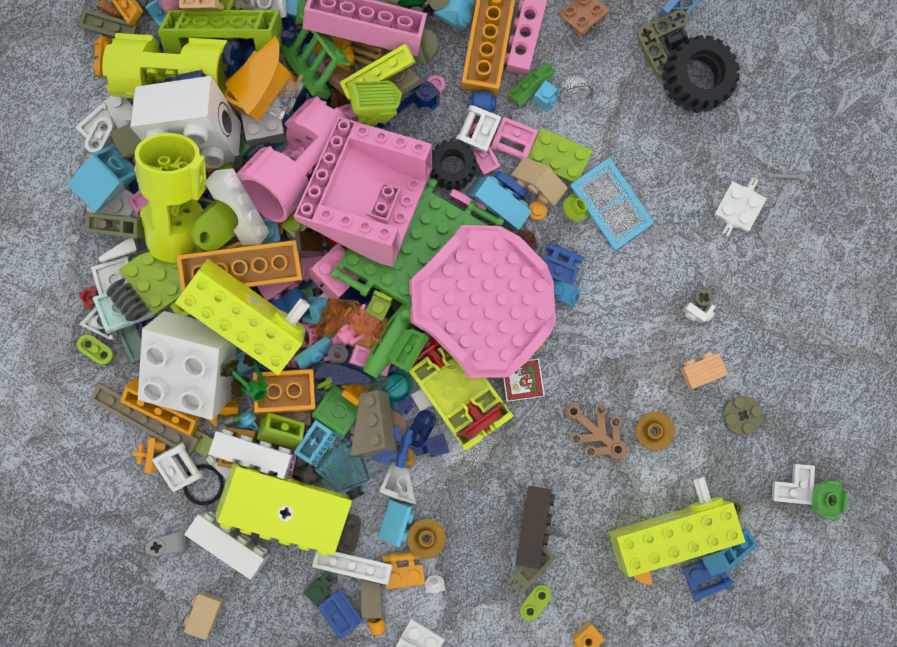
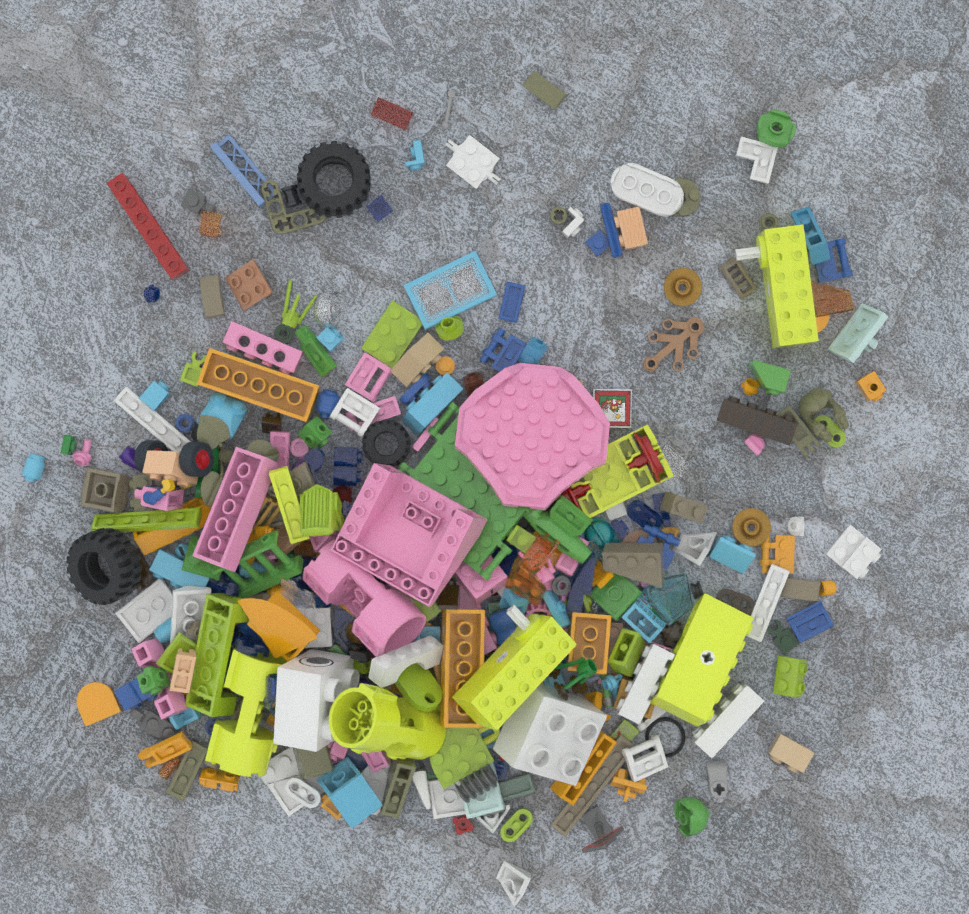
camera: 80 degrees left, 5 degrees up
none -> dark brown tile [261,412,282,434]
none -> bright pink plate [270,431,290,469]
none -> dark green plate [274,324,293,343]
none -> lime plant [281,280,318,328]
none -> bright green brick [297,416,333,451]
none -> clear blue brick [333,447,362,486]
none -> clear red plate [333,485,352,502]
none -> clear blue plate [366,195,393,222]
none -> clear red tile [371,97,414,131]
none -> medium azure bracket [405,140,425,171]
none -> white slope [496,861,531,907]
none -> blue tile [498,281,525,323]
none -> olive slope [523,71,567,110]
none -> dark grey piece [581,805,624,853]
none -> blue plate [585,230,610,257]
none -> blue axle [600,203,623,258]
none -> white tile [610,163,684,217]
none -> dark tan brick [659,491,708,524]
none -> bright green cylinder [674,797,710,837]
none -> dark tan slope [718,256,757,300]
none -> light orange plate [741,378,760,395]
none -> bright pink plate [744,434,765,456]
none -> bright green slope [748,360,791,396]
none -> lime bracket [773,656,808,698]
none -> olive hair [799,388,849,443]
none -> clear orange wing [811,281,854,317]
none -> light aqua plate [828,303,888,363]

